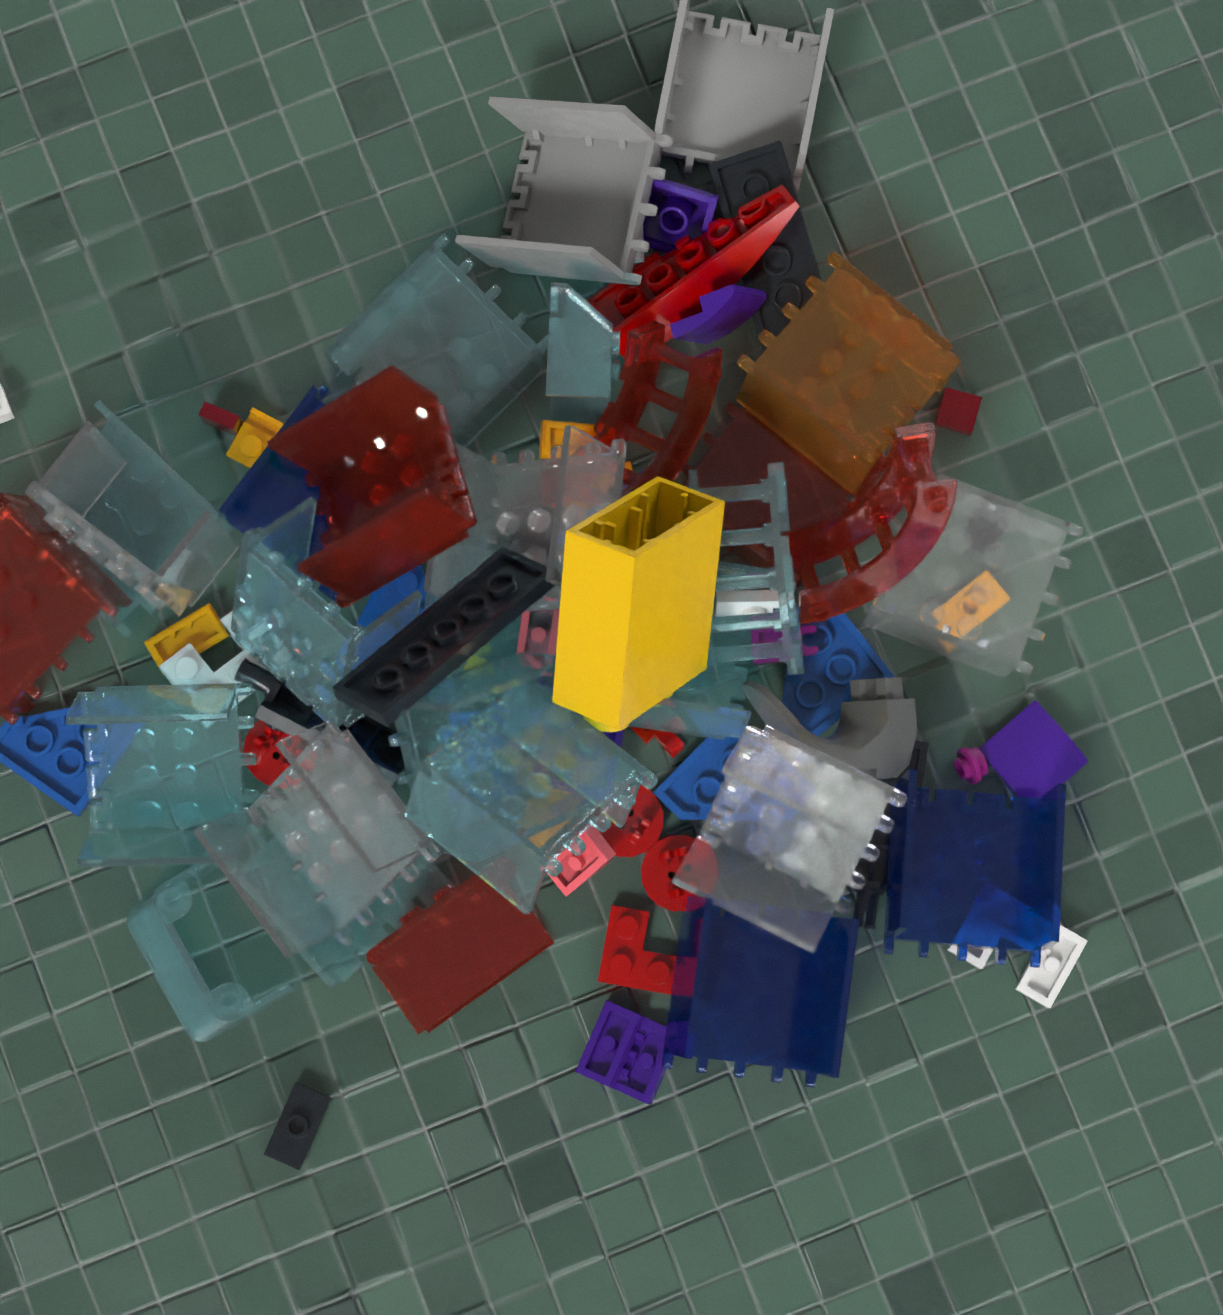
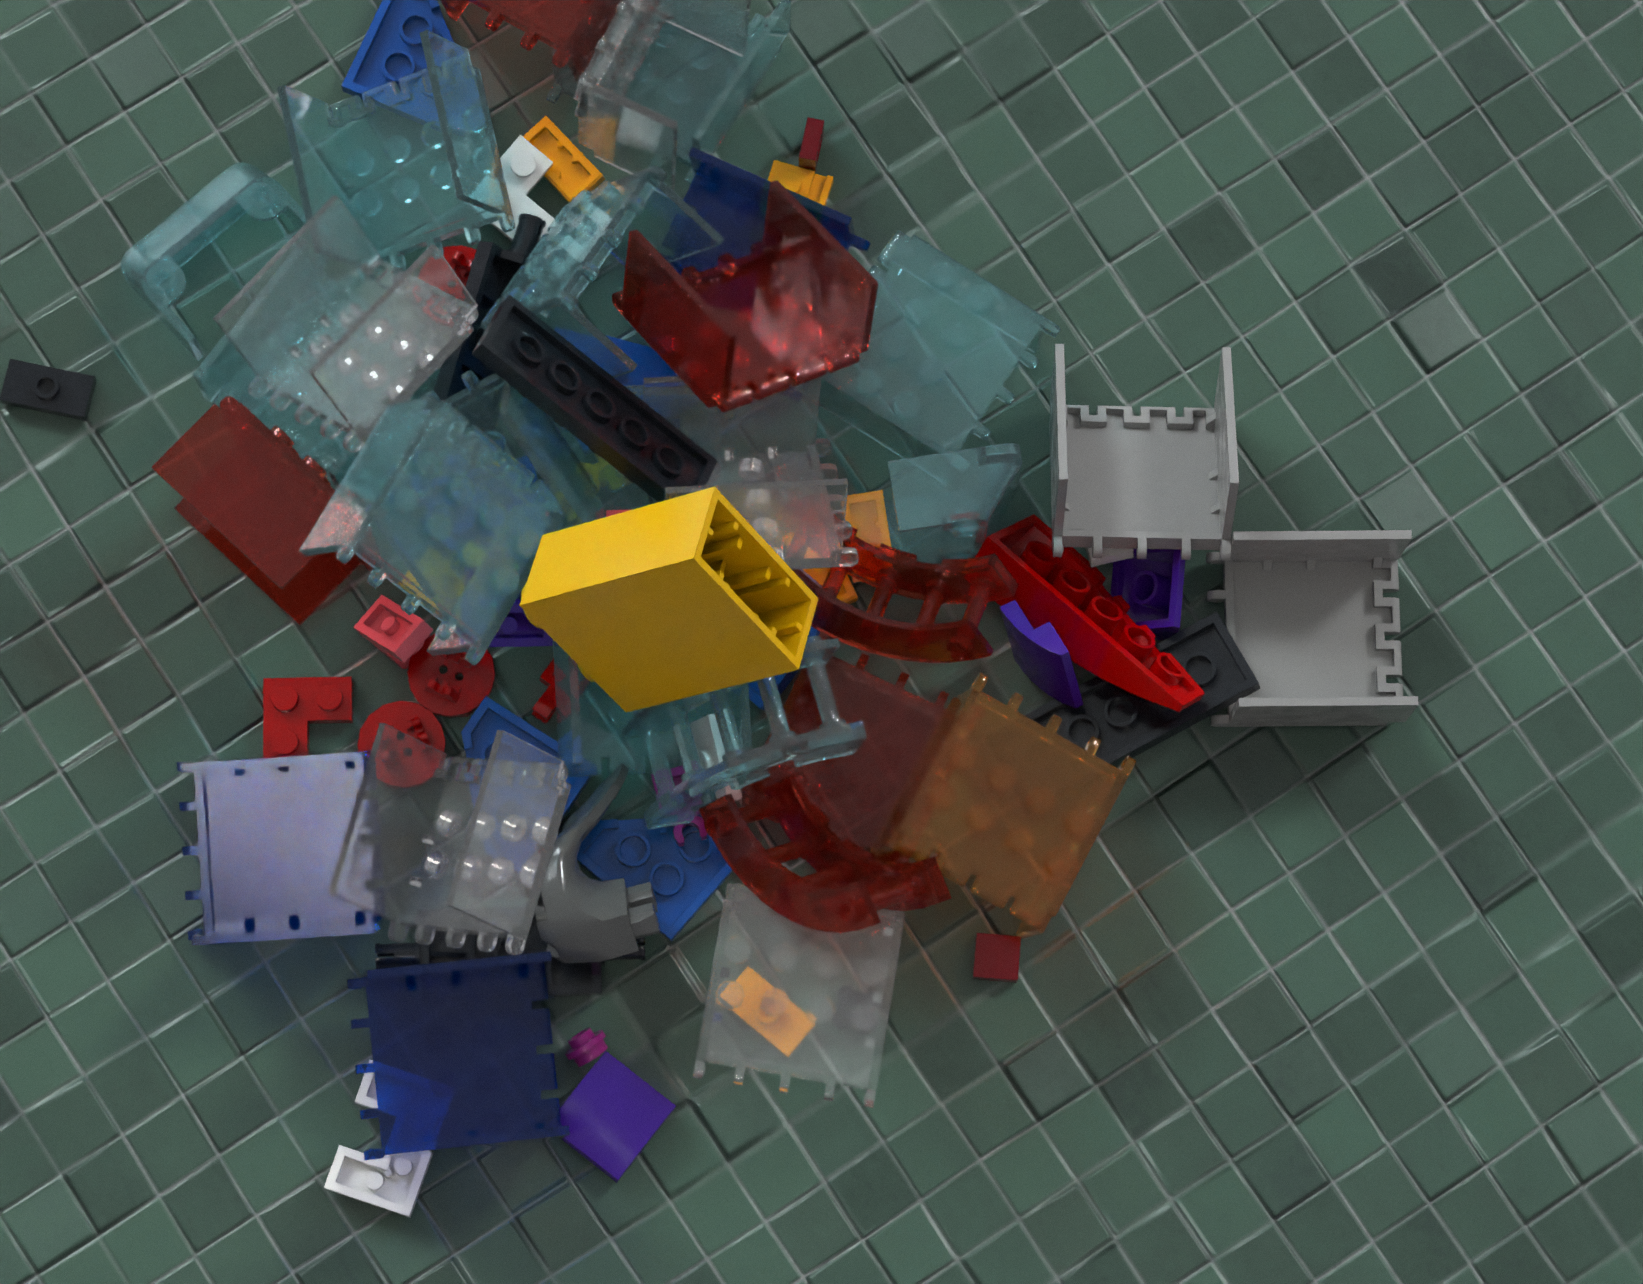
camera: 75 degrees right, 5 degrees down
dark purple slope [575,1000,682,1105] -> none

